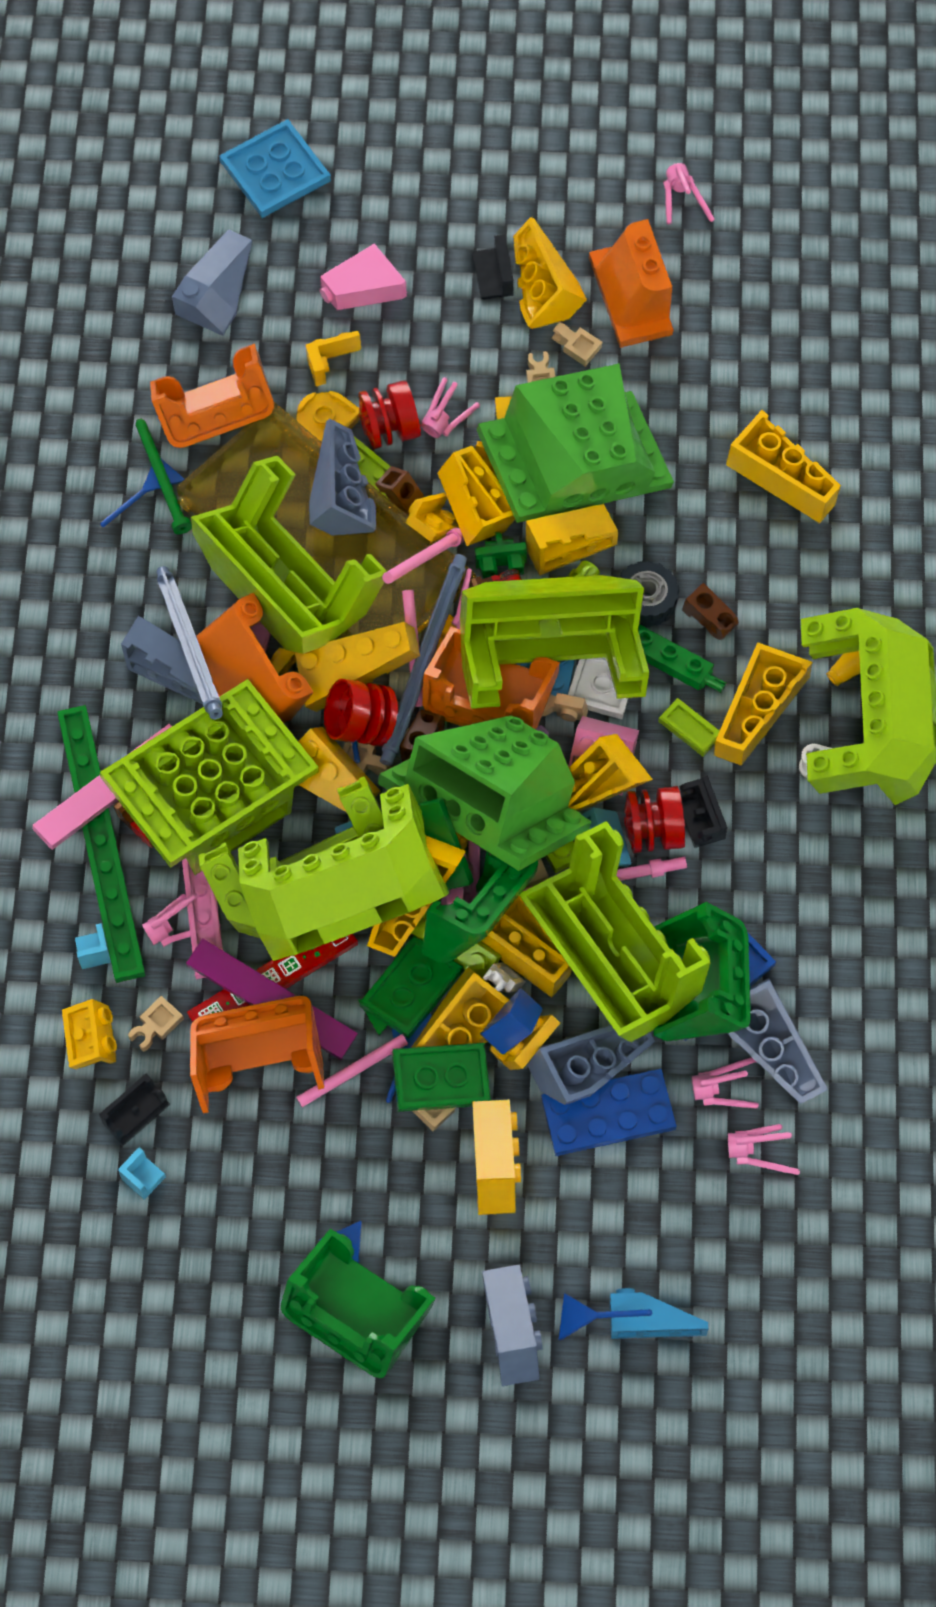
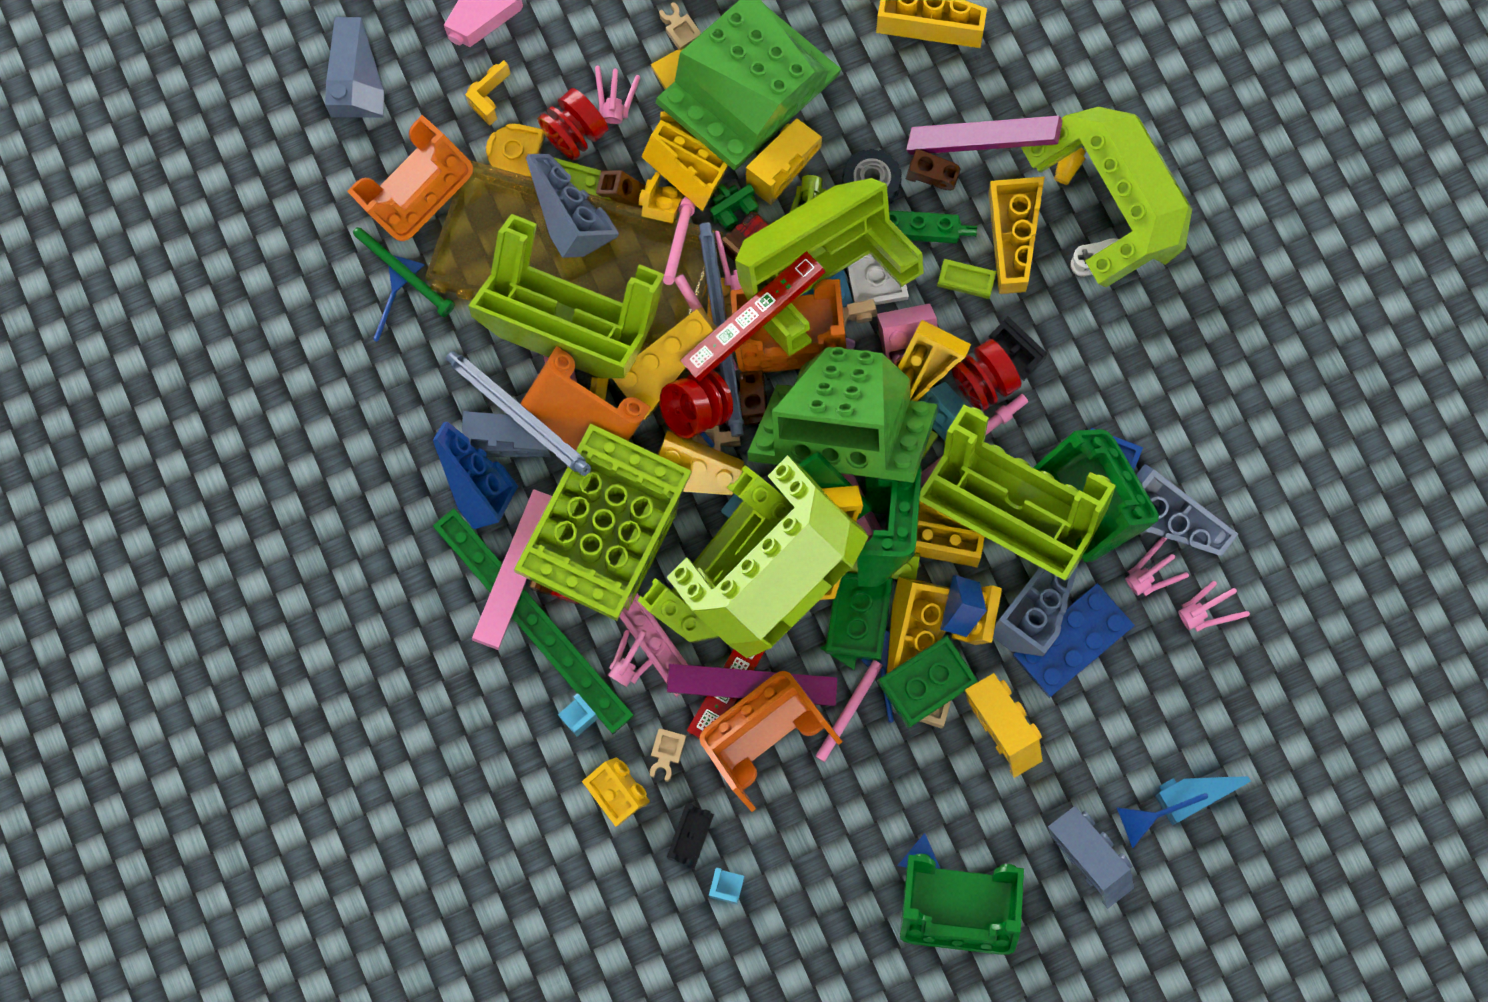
camera: 25 degrees left, 10 degrees up
white plate [483,962,526,993] -> none
none -> blue wedge [433,422,518,529]
none -> tile [680,251,826,382]
none -> tile [906,116,1063,155]

